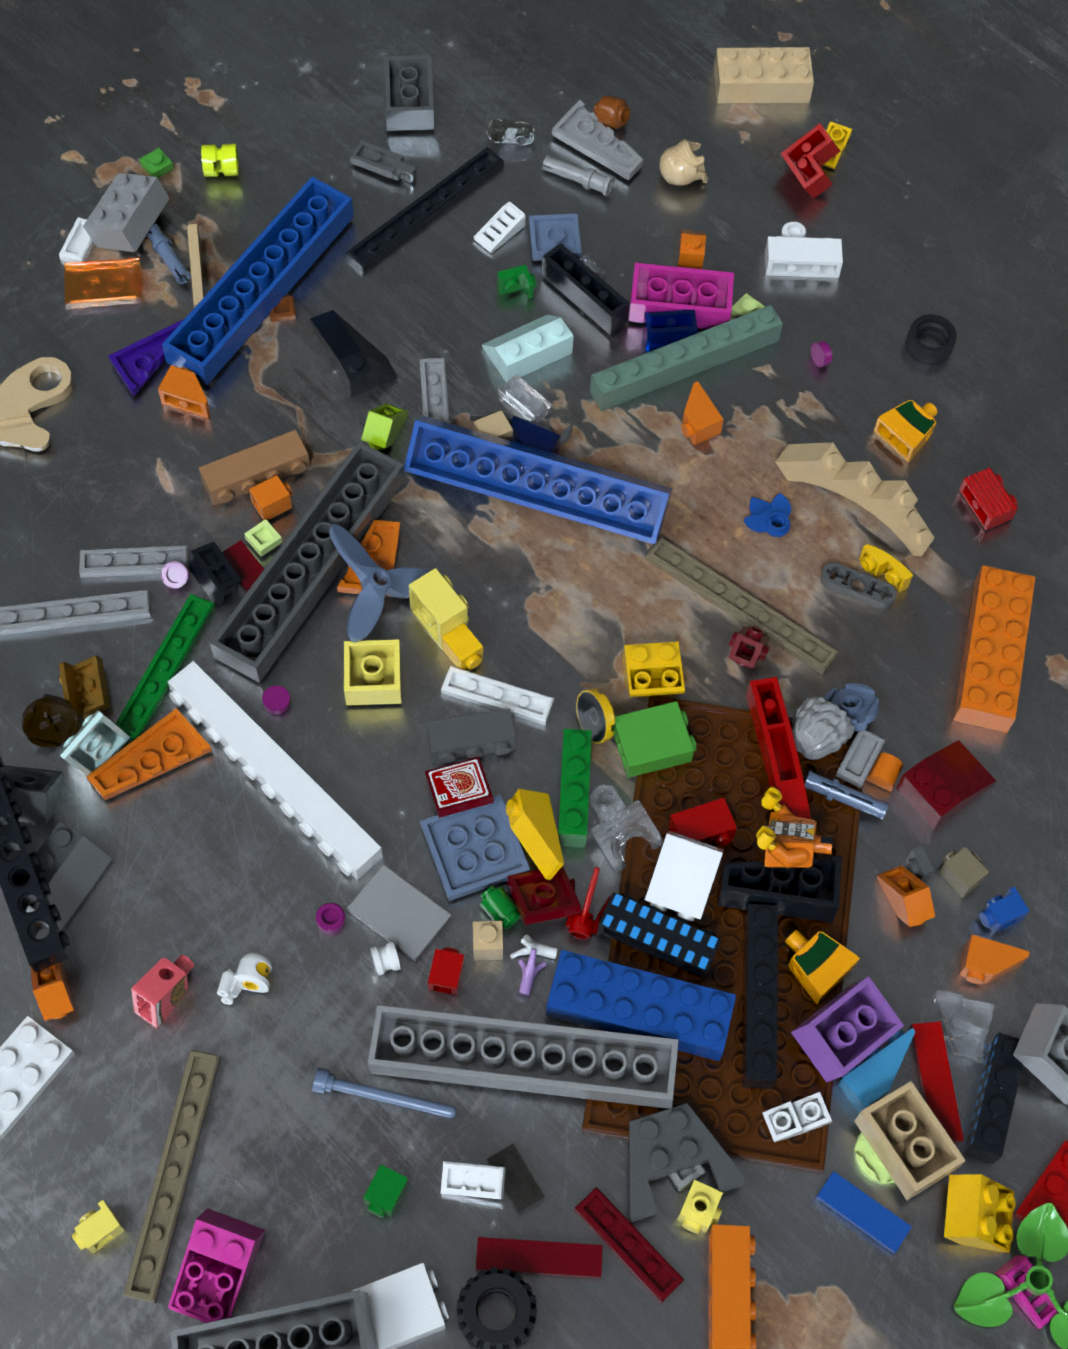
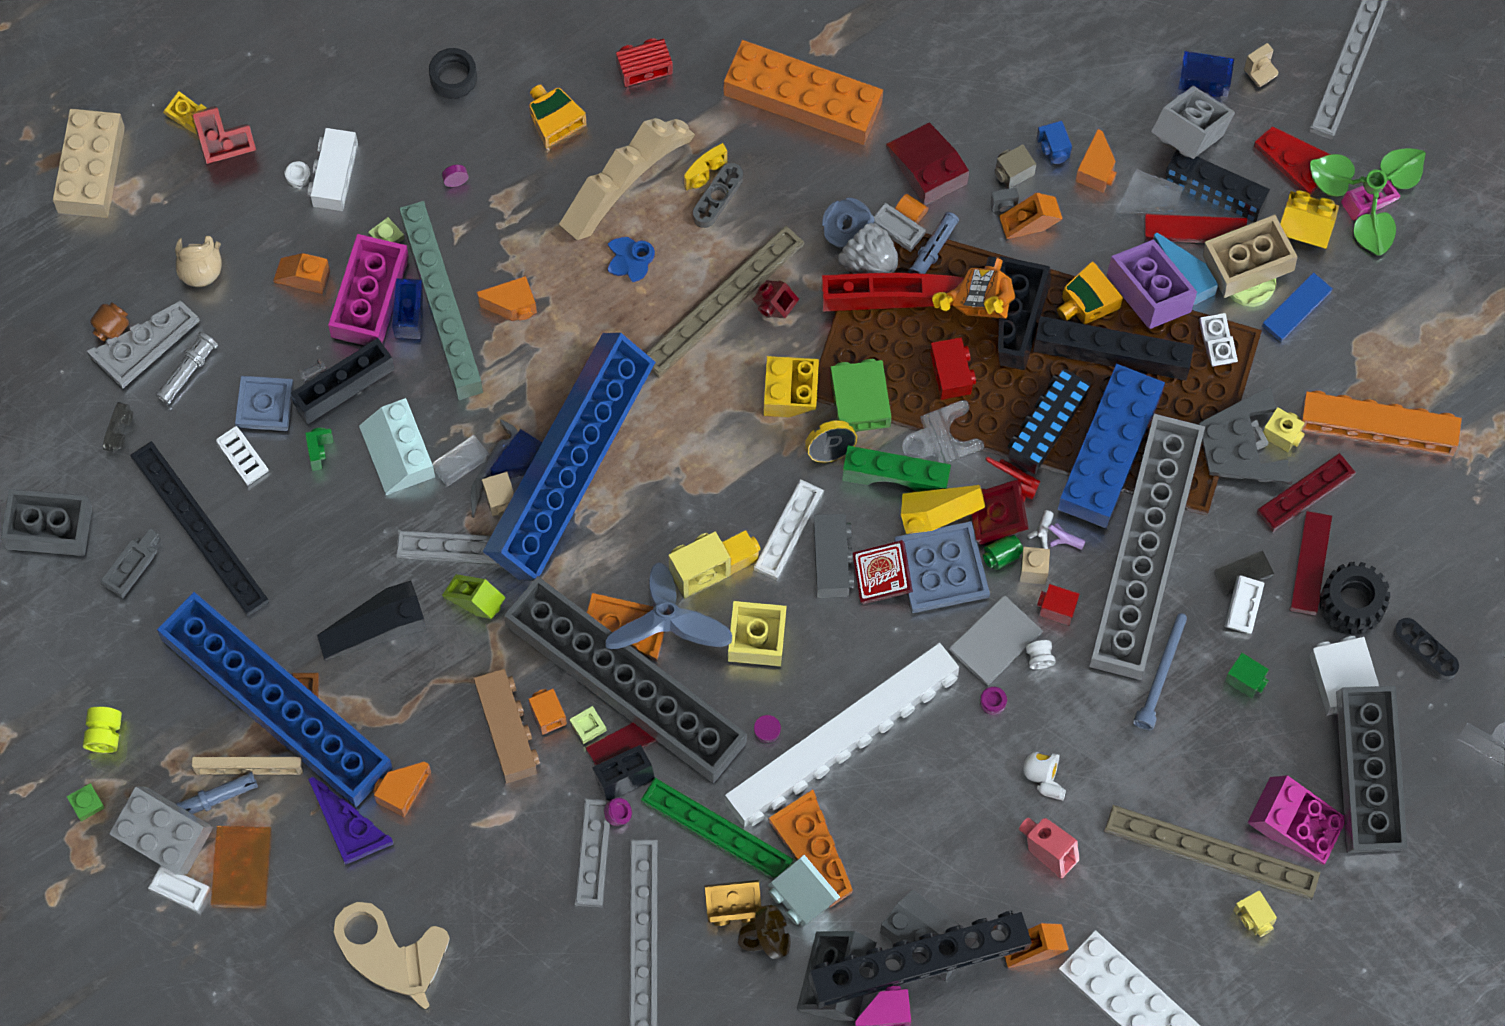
camera: 80 degrees left, 5 degrees up
white brick [645,831,724,921] -> none

